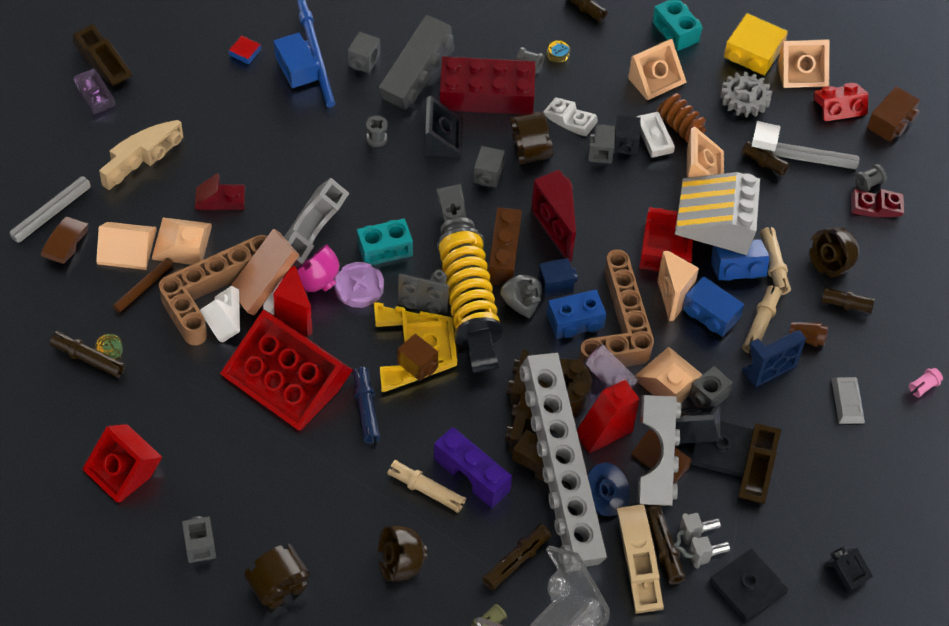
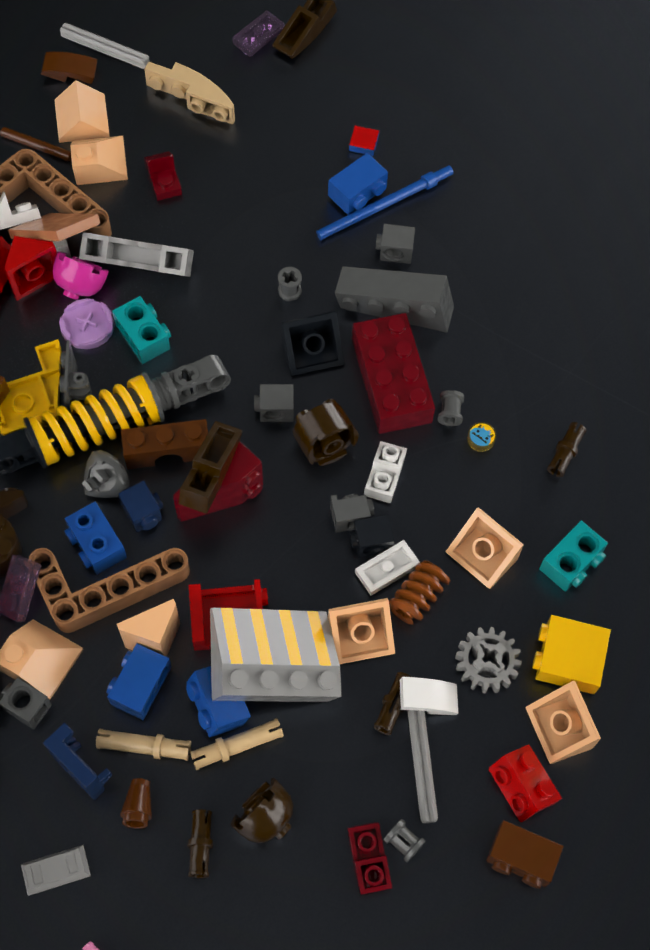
camera: 75 degrees right, 10 degrees up
none -> dark brown slope [179,421,243,514]

